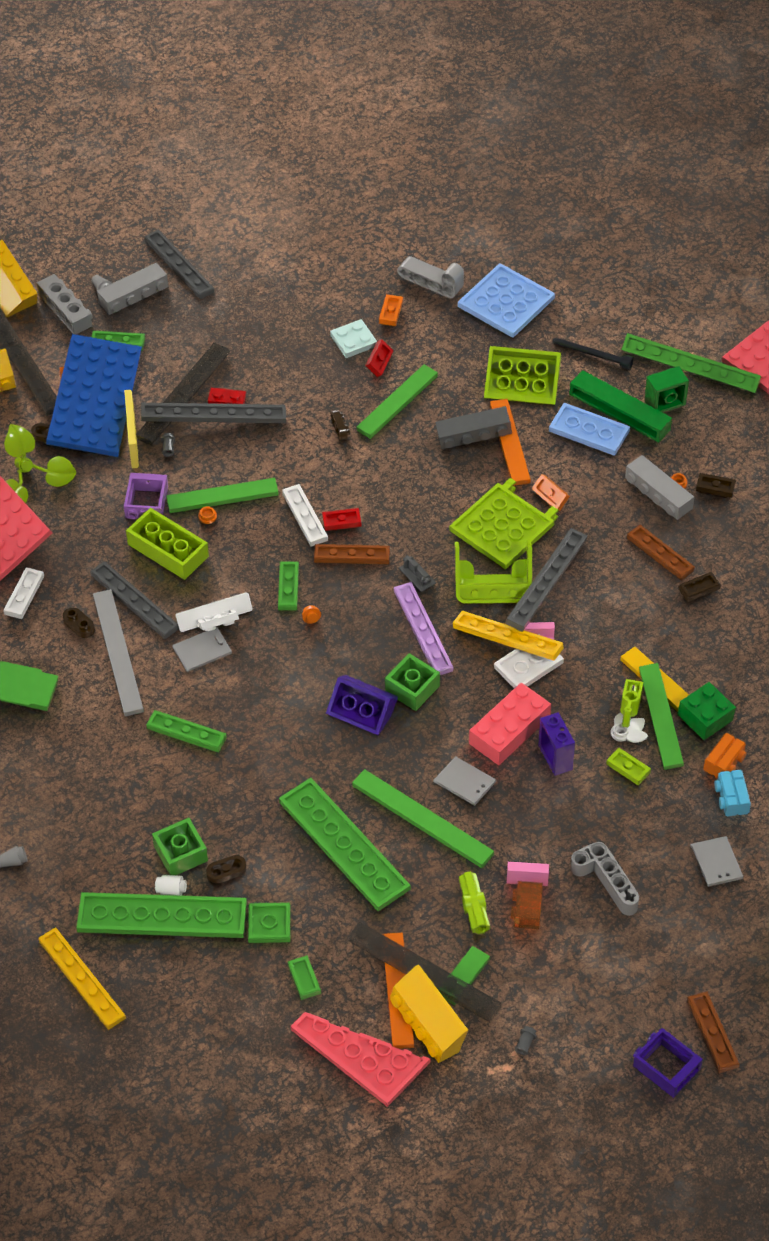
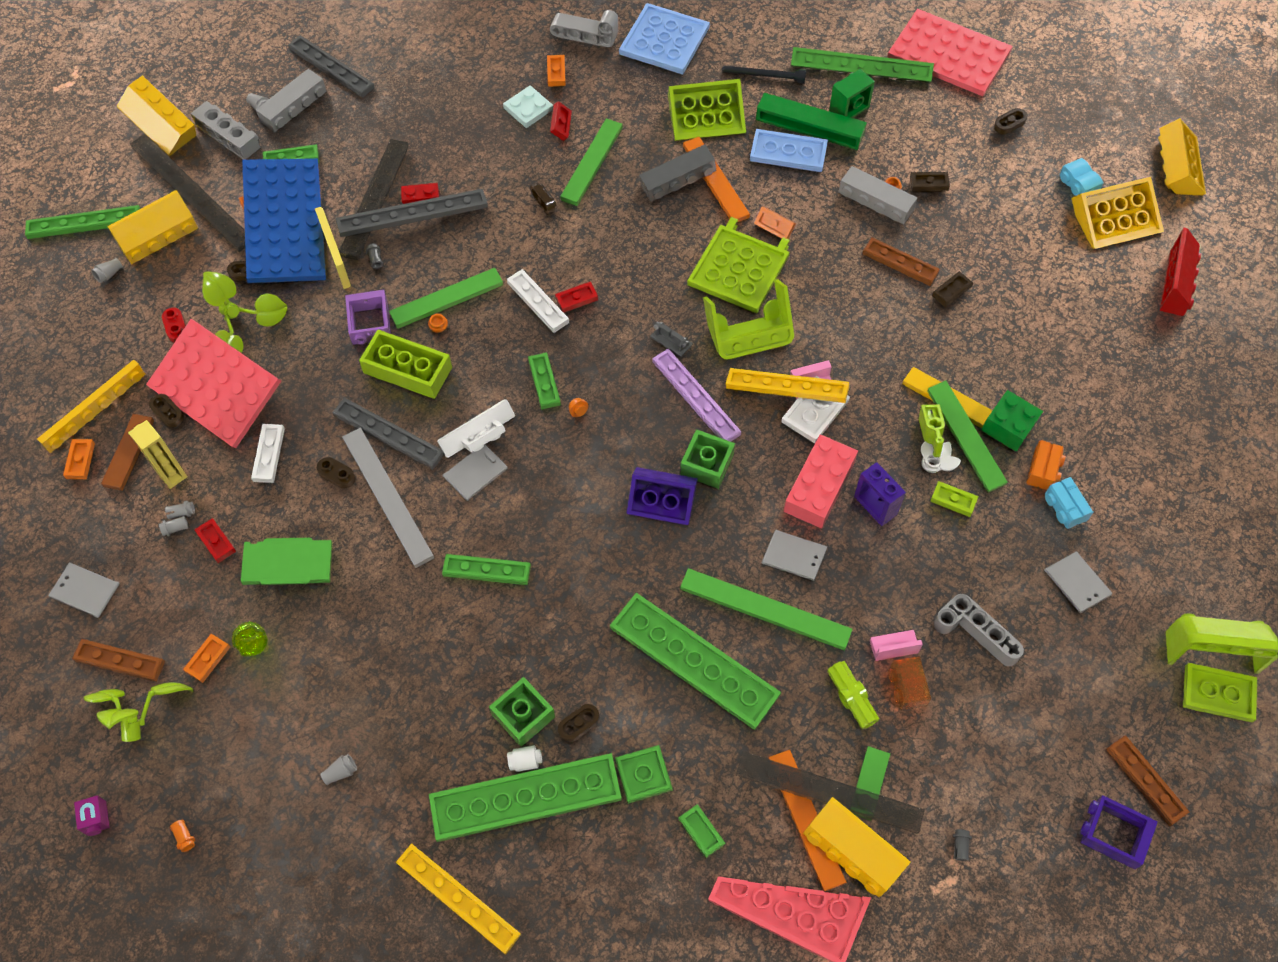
camera: 15 degrees left, 10 degrees up
dark orange tile [314,544,390,564] -> none
dark grey plate [505,528,587,632] -> none

